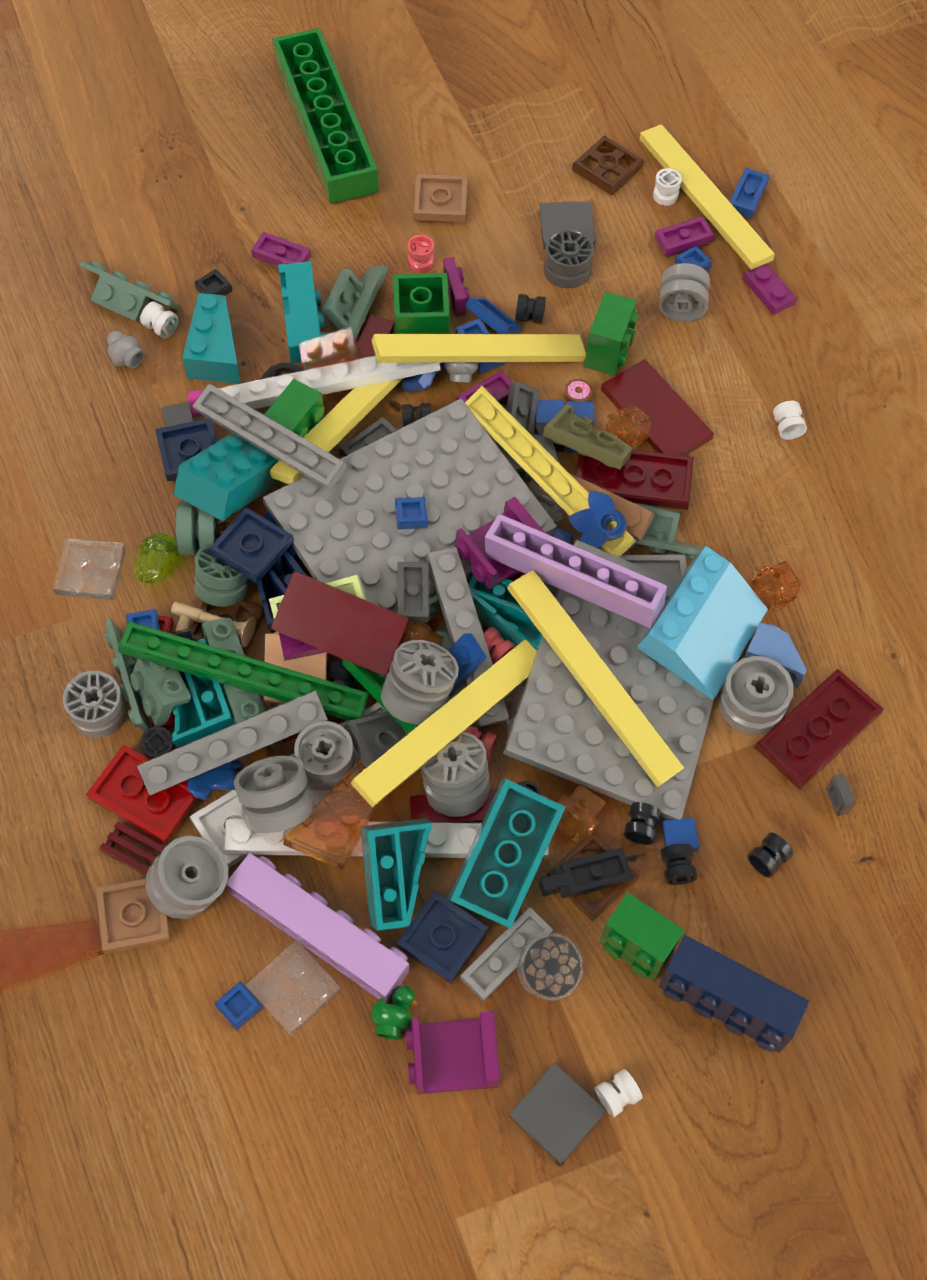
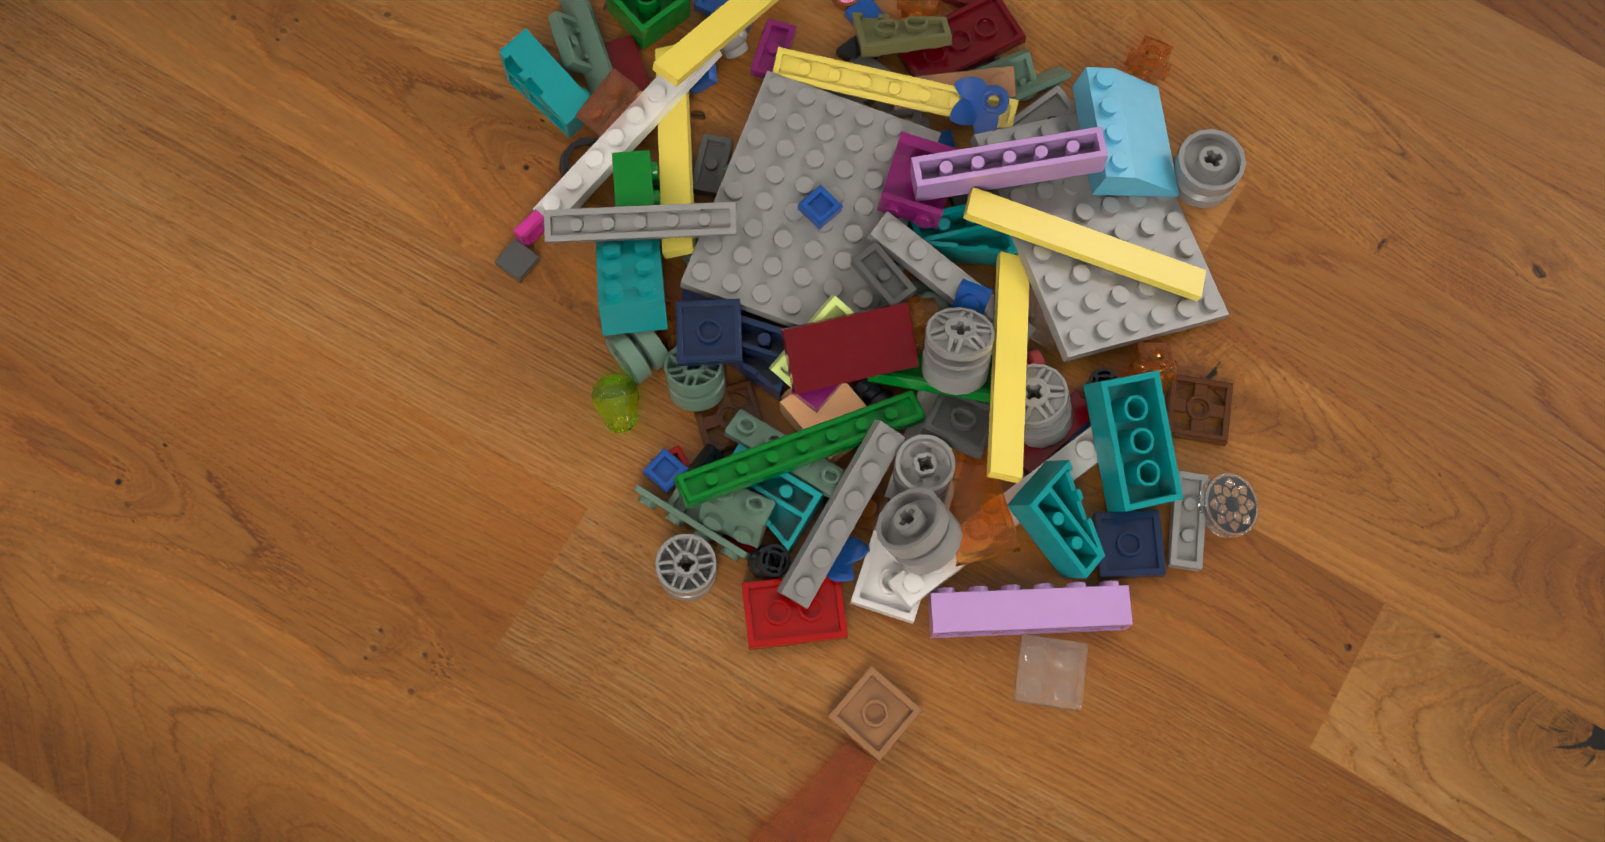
camera: 40 degrees left, 10 degrees up
clear plate [53,538,126,600] -> none
sand green bracket [79,260,181,323] -> none
dark red tile [100,821,165,876] -> none
light grey animal [107,331,145,369] -> none
white wheel [140,302,179,339] -> none
light grey wheel [145,835,229,919] -> none
dark blue plate [155,418,217,482] -> none
tan piece [171,601,256,647] -> none
teal wedge [182,293,241,384] -> none
black tile [194,269,233,296] -> none
blue tile [214,981,263,1031] -> none
magenta plate [251,232,311,267] -> none
green animal [371,985,418,1040] -> none
black wheel [402,403,431,427] -> none
magenta panel [406,1011,500,1094] -> none
coral wheel [483,627,516,665] -> none
dark grey plate [506,381,539,435] -> none
dark grey tile [509,1063,607,1165] -> none
blue tile [535,400,563,423] -> none
black hinge [539,848,633,898] -> none
white wheel [594,1069,643,1118] -> none
green brick [599,892,685,981] -> none
black wheel [623,802,662,845] -> none
dark blue brick [658,934,810,1053] -> none
black wheel [660,844,698,885] -> none
blue tile [661,818,699,852] -> none
medium blue slope [744,622,807,687] -> none
black wheel [747,832,793,878] -> none
dark red tile [754,669,884,790] -> none
dark grey tile [826,773,856,816] -> none

